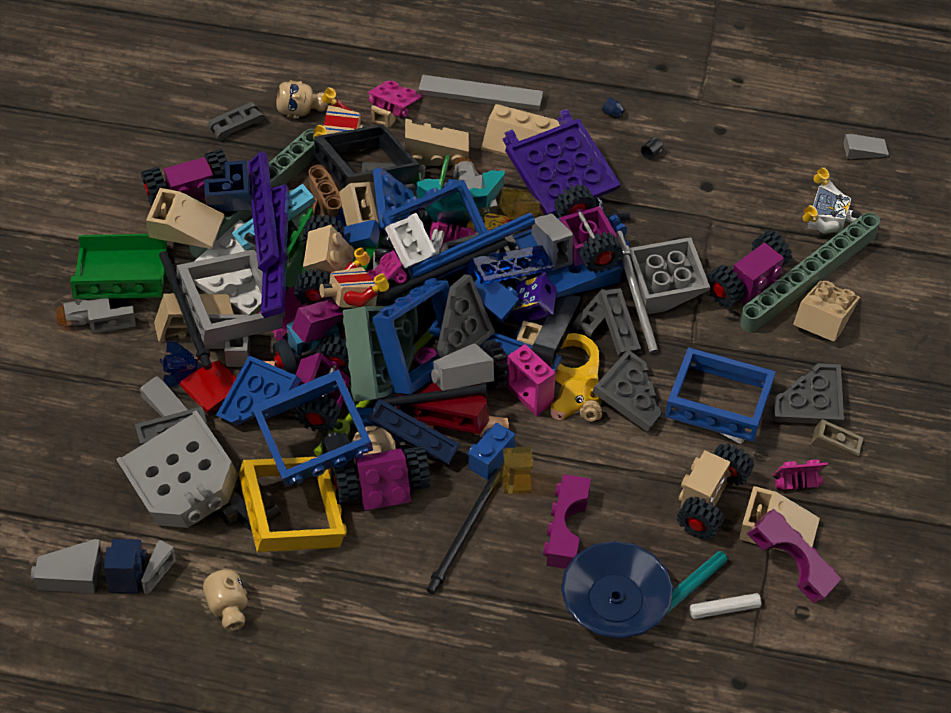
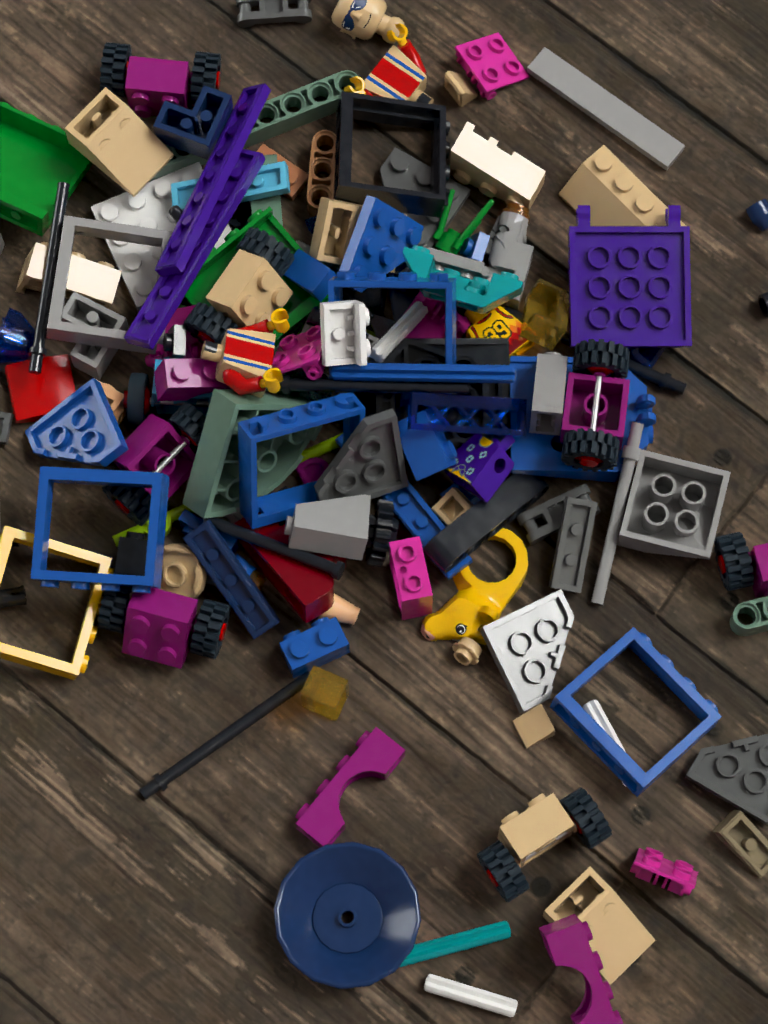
camera: 30 degrees right, 20 degrees up
none -> plate [163,324,186,359]
none -> tan slope [512,704,555,749]

